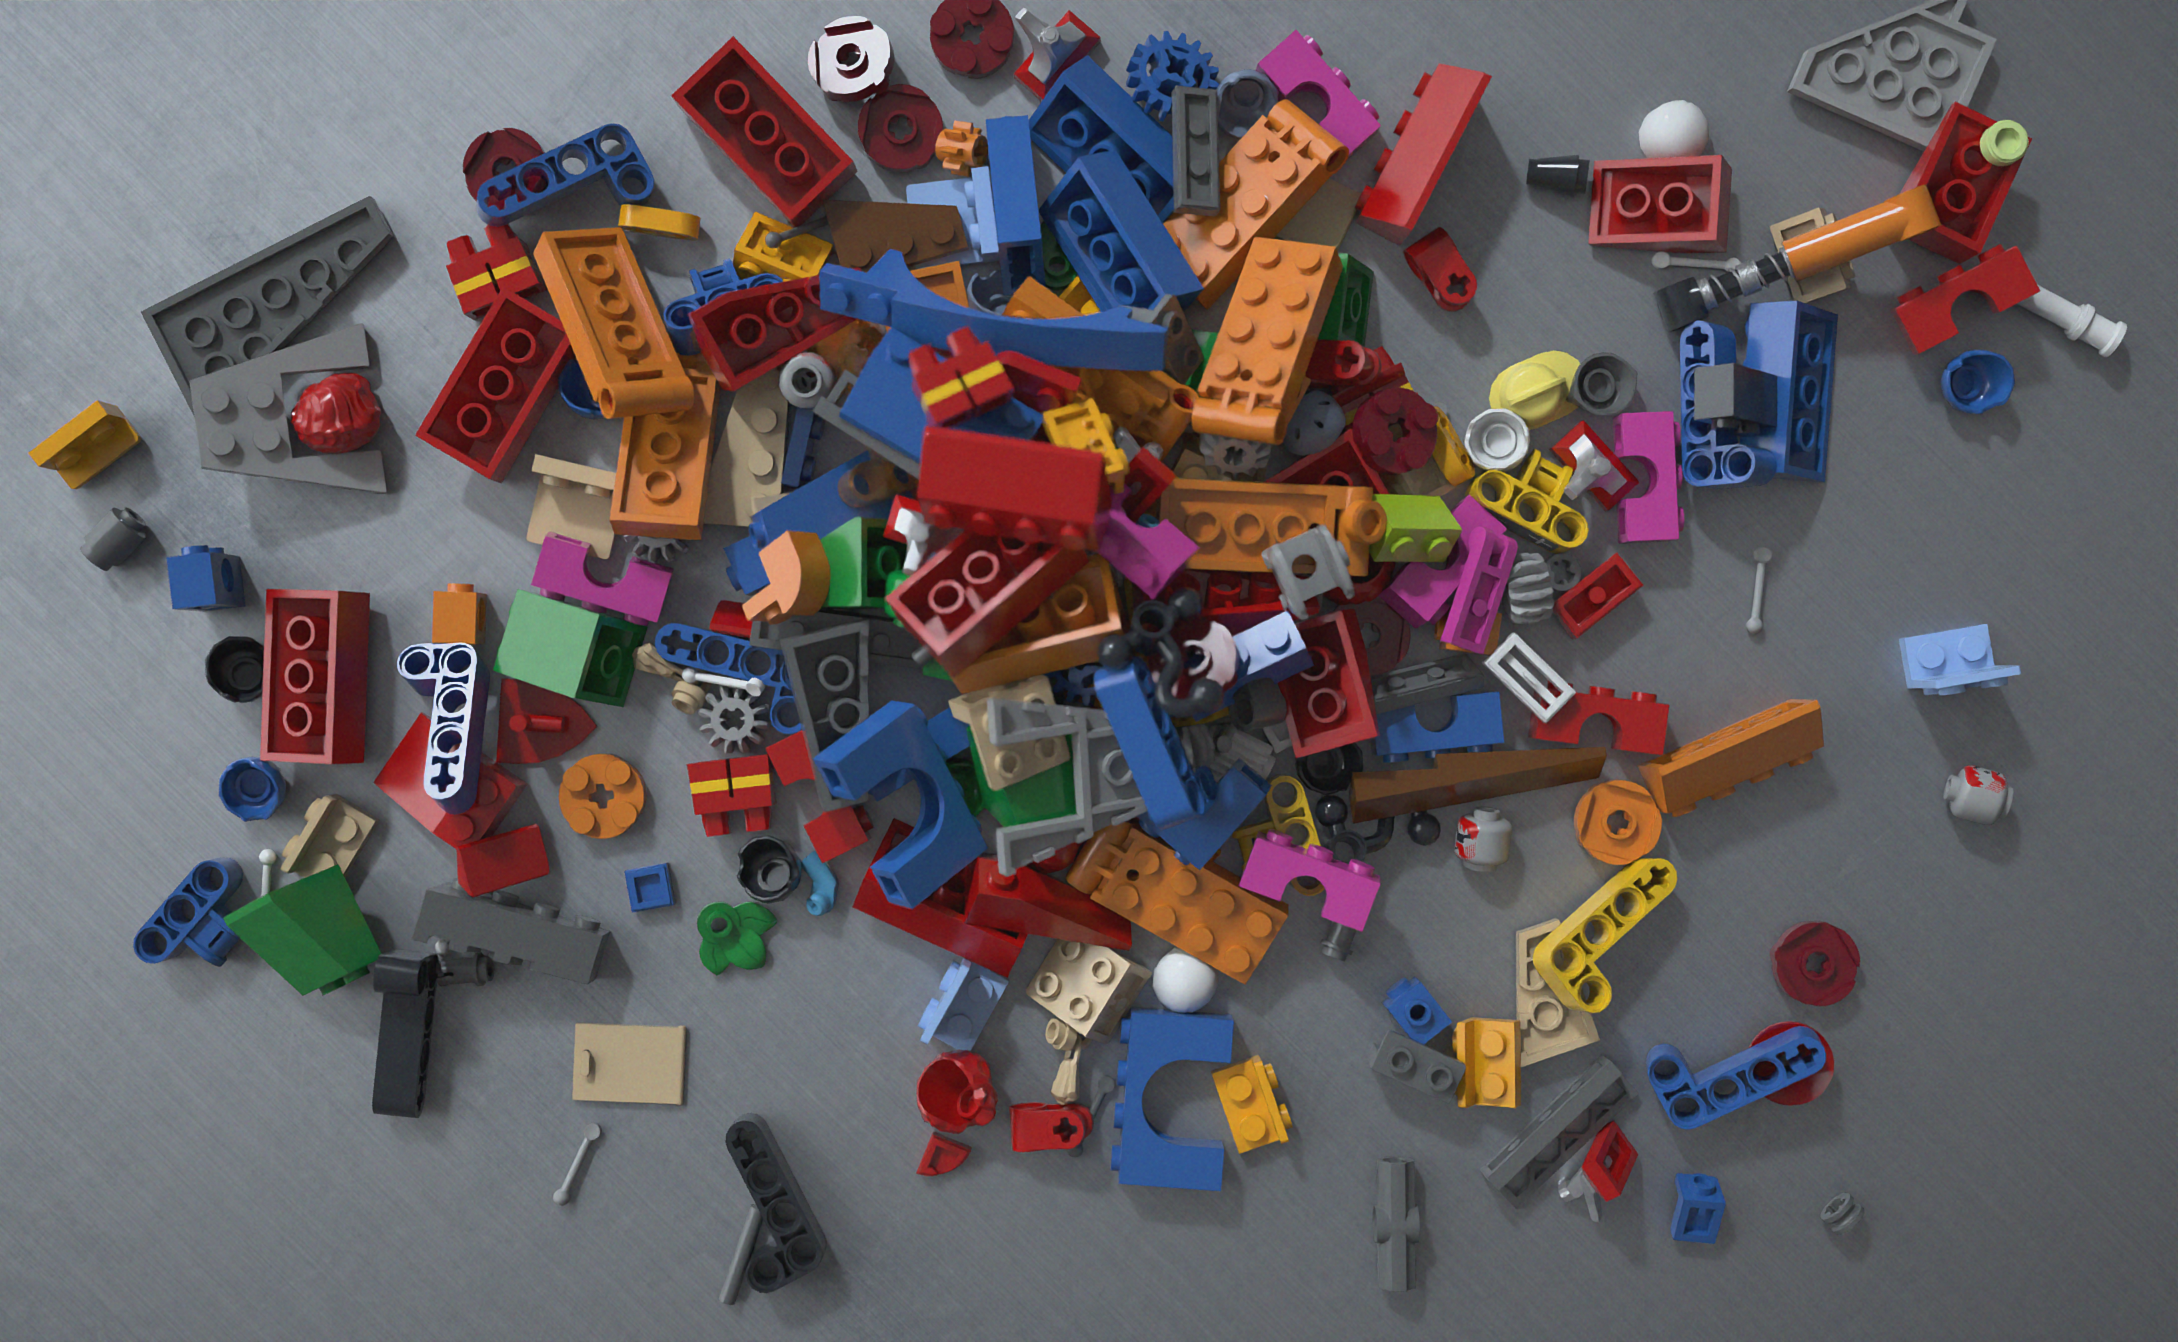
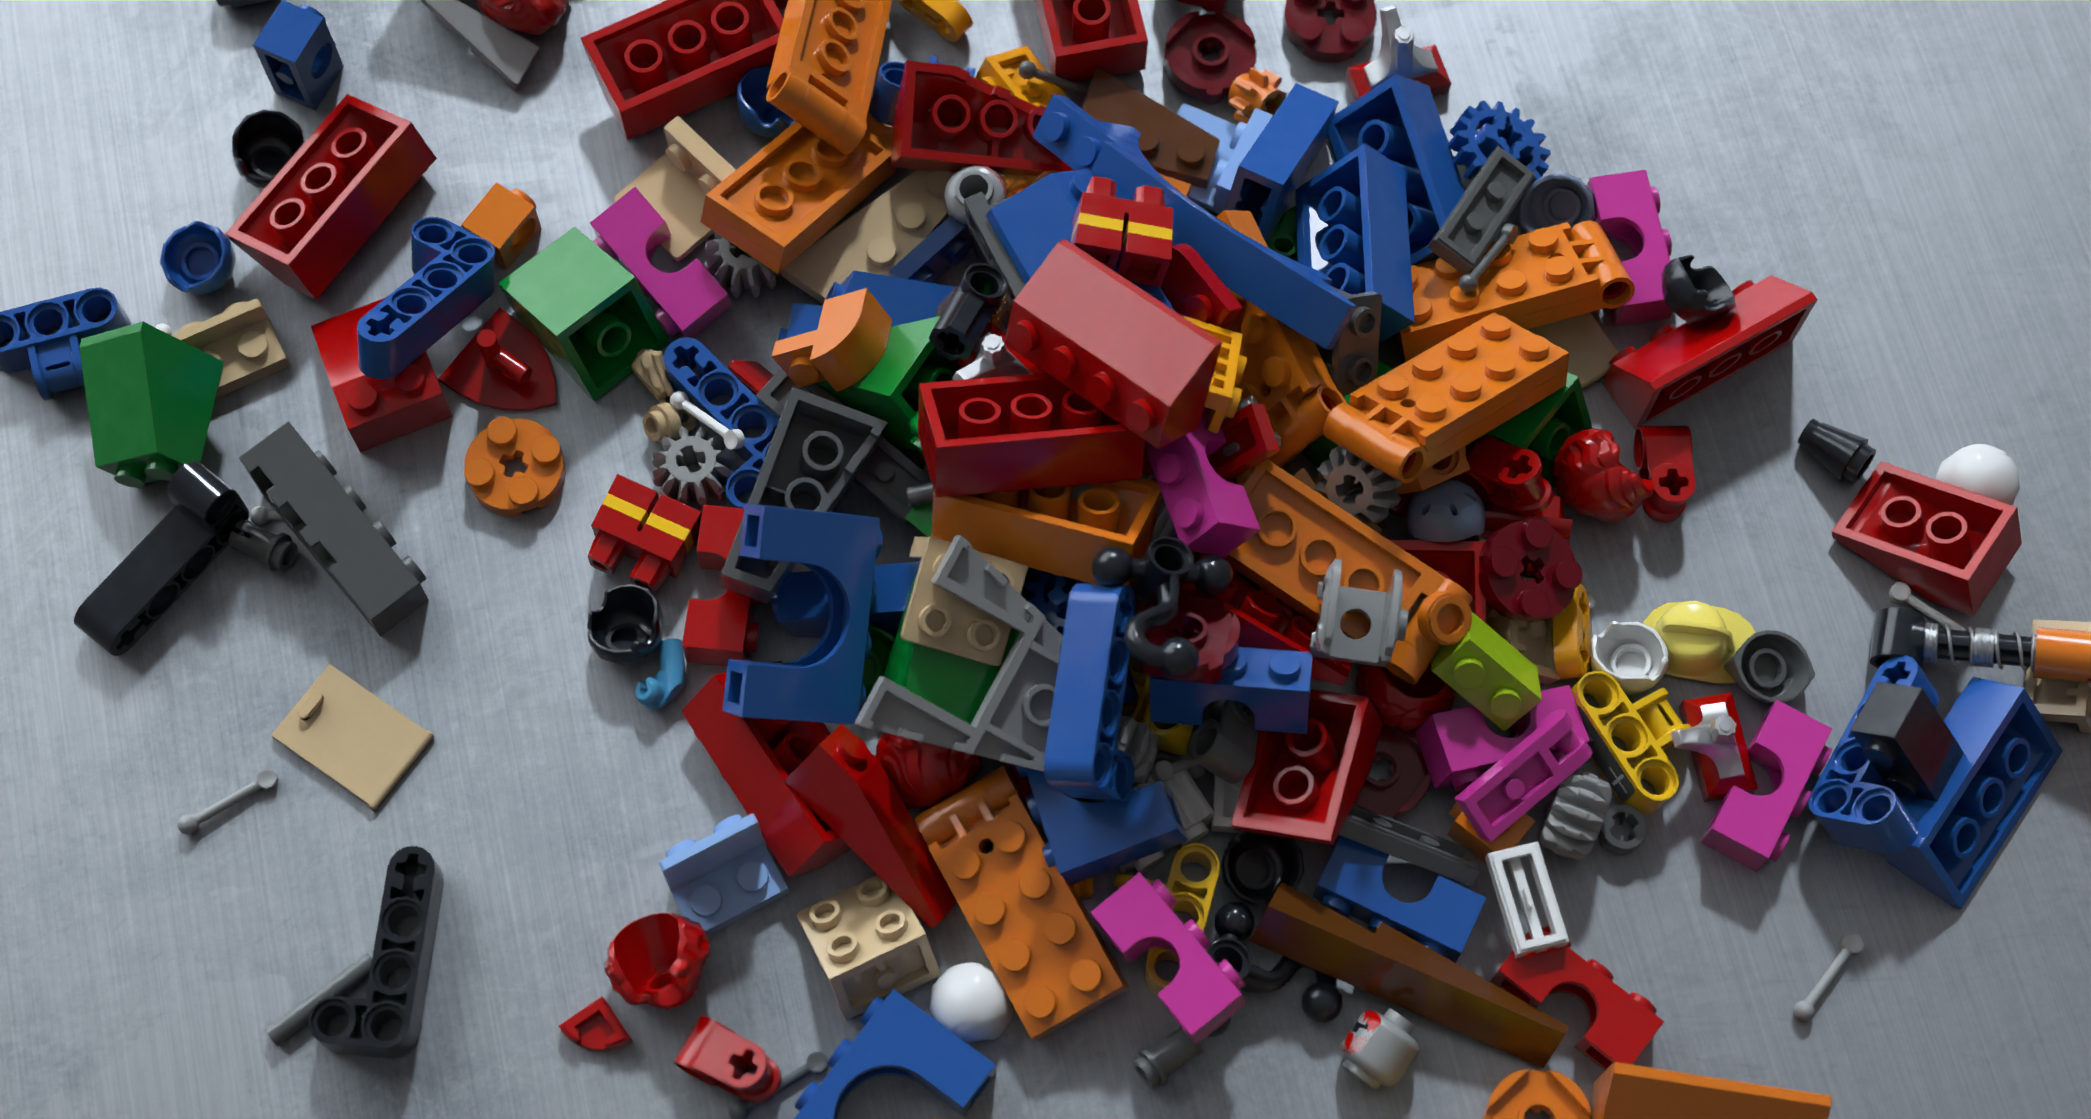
camera: 30 degrees right, 20 degrees down
red slope [456,824,550,897] -> none
blue tile [624,862,676,913] -> none
green plate [697,901,777,976] -> none
tan piece [1045,1017,1092,1105] -> none
red slope [1553,552,1644,640] -> none
none -> black piece [929,263,1008,361]
none -> dark grey hinge [1458,223,1519,293]
none -> red hair [1552,429,1653,523]
none -> black hair [1661,255,1736,326]

